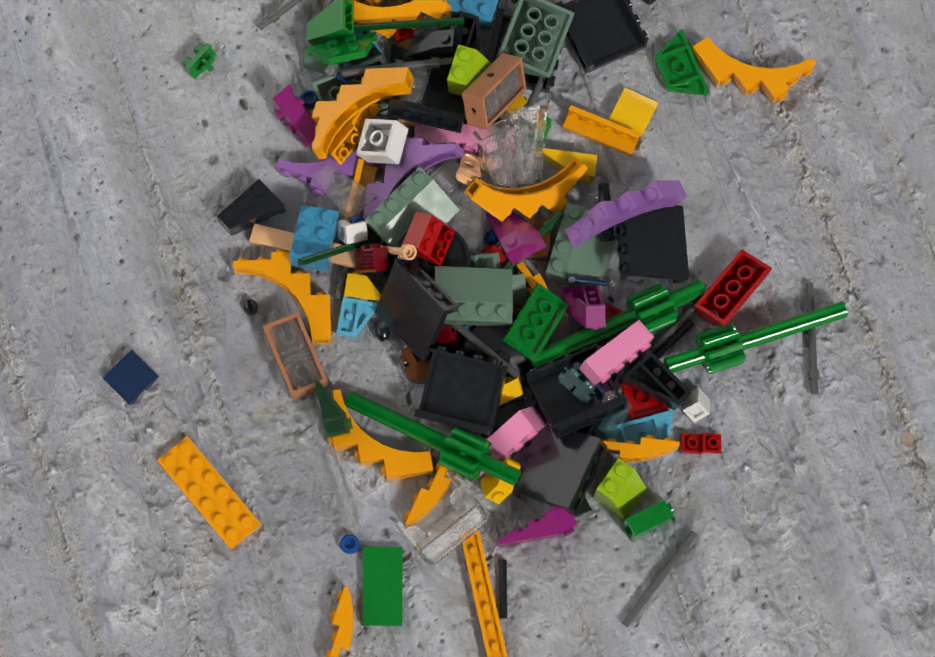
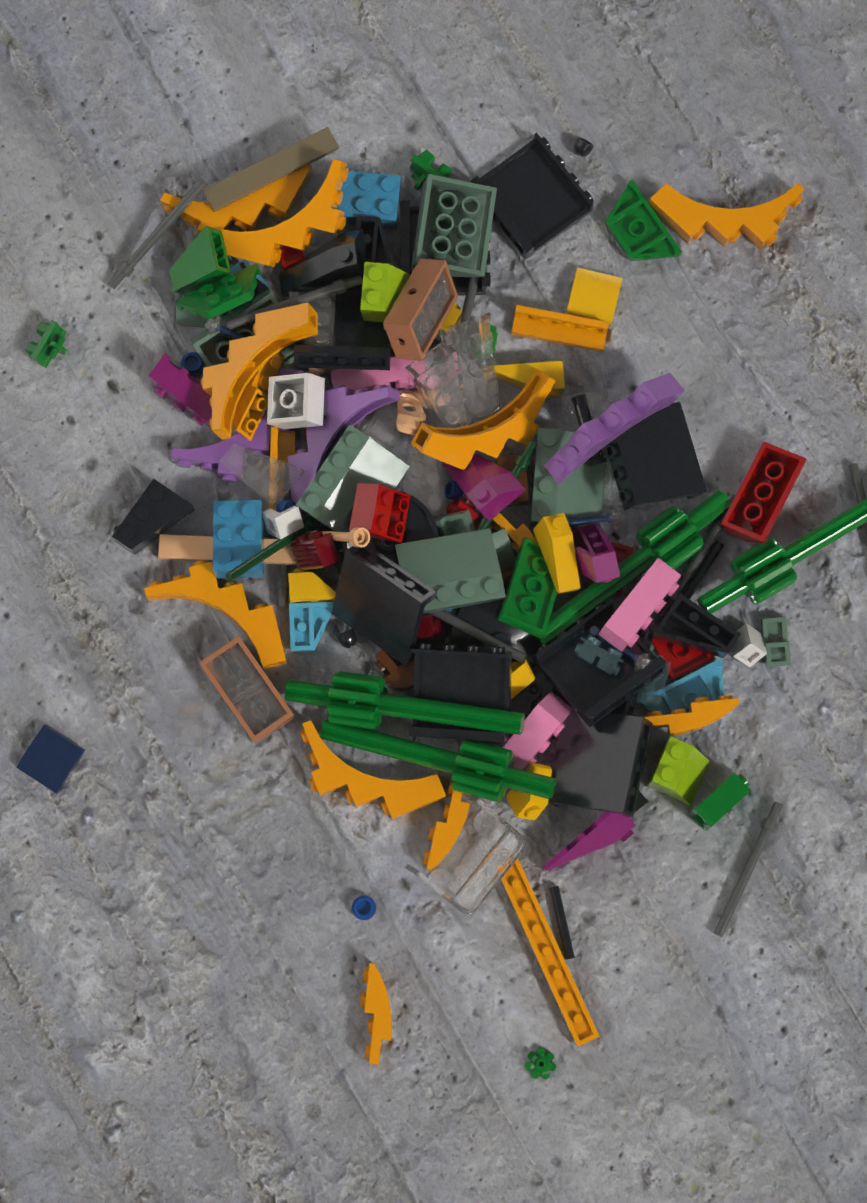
camera: 10 degrees left, 5 degrees up
light orange plate [157,436,261,550] -> none
black hinge [243,299,258,315] -> none
clear green slope [314,380,353,439] -> none
dark green bar [354,16,464,31] -> none
green tile [362,547,403,626] -> none
red slope [679,433,721,454] -> none
none -> green axle [284,671,525,735]
none -> yellow slope [533,513,580,594]
none -> sand green slope [761,616,791,667]

